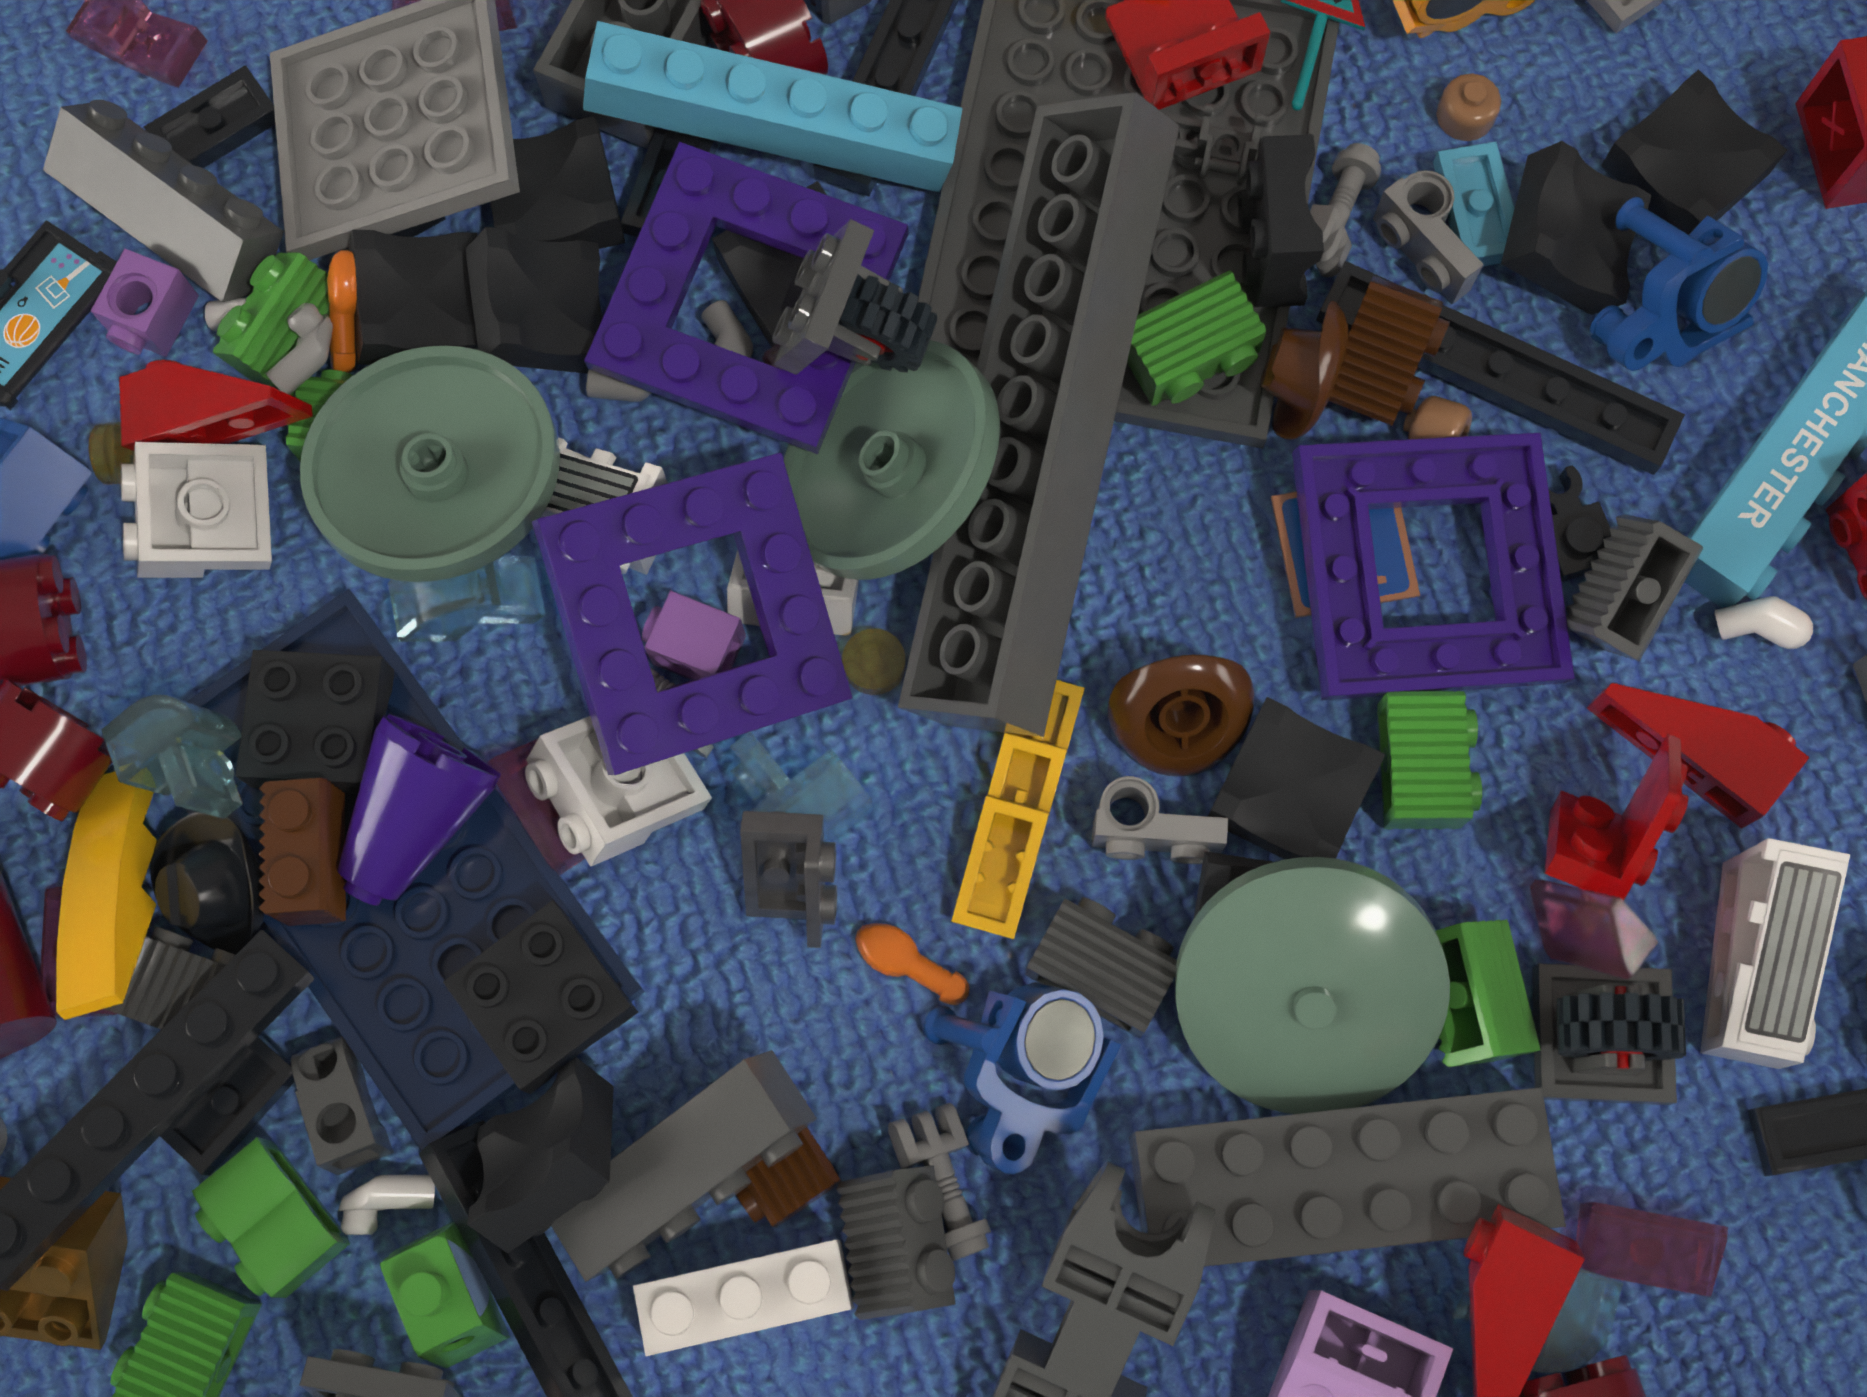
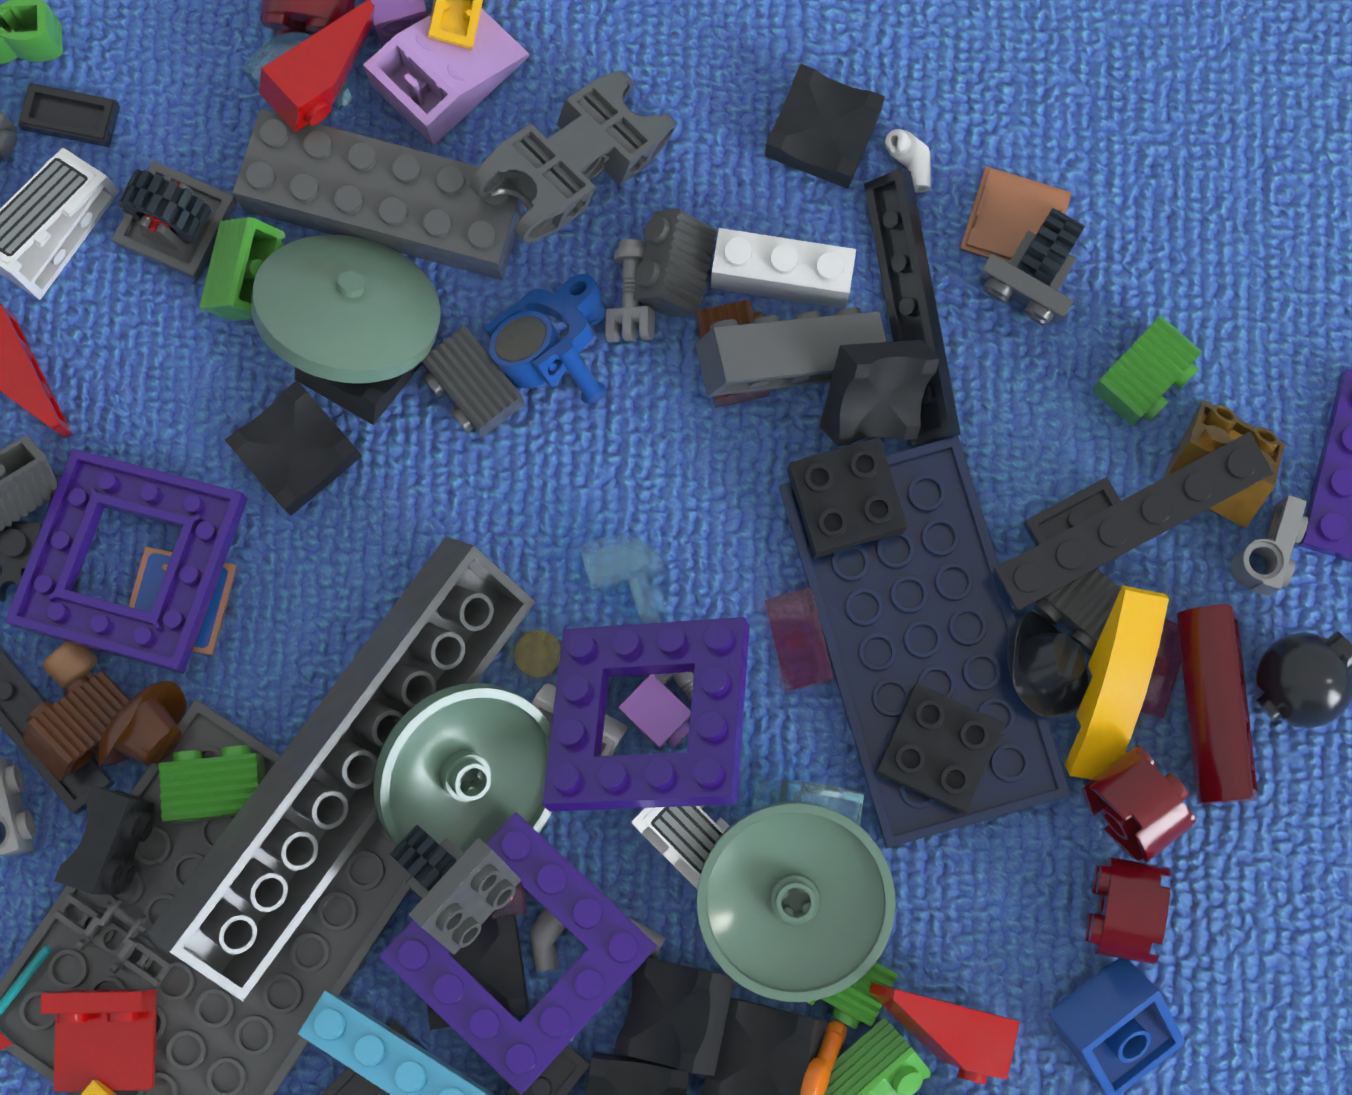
camera: 160 degrees left, 5 degrees up
clear yellow tile [89,422,134,485] -> none
clear light blue brick [101,695,243,819] -> none
white plate [121,442,272,578] -> none
bright green brick [192,1137,350,1298] -> none
reddish brown brick [259,778,346,926] -> none
light grey arm [266,303,334,395] -> none
dark grey leg [291,1036,394,1175] -> none
dark purple cone [337,714,501,906] -> none
white arm [338,1175,435,1235] -> none
bright green torso [380,1221,510,1368] -> none
white plate [525,716,712,867] -> none
flat silver bracket [740,811,837,948] -> none
orange piece [855,923,970,1005] -> none
yellow slope [951,680,1085,939] -> none
light grey plate [1091,776,1228,864] -> none
reddish brown hat [1108,654,1254,777] -> none
light grey hinge [1310,143,1381,278] -> none
bright green brick [1377,691,1482,830] -> none
clear pink slope [1530,879,1658,979] -> none
red bracket [1545,734,1689,905] -> none
clear pink slope [1576,1202,1728,1297] -> none

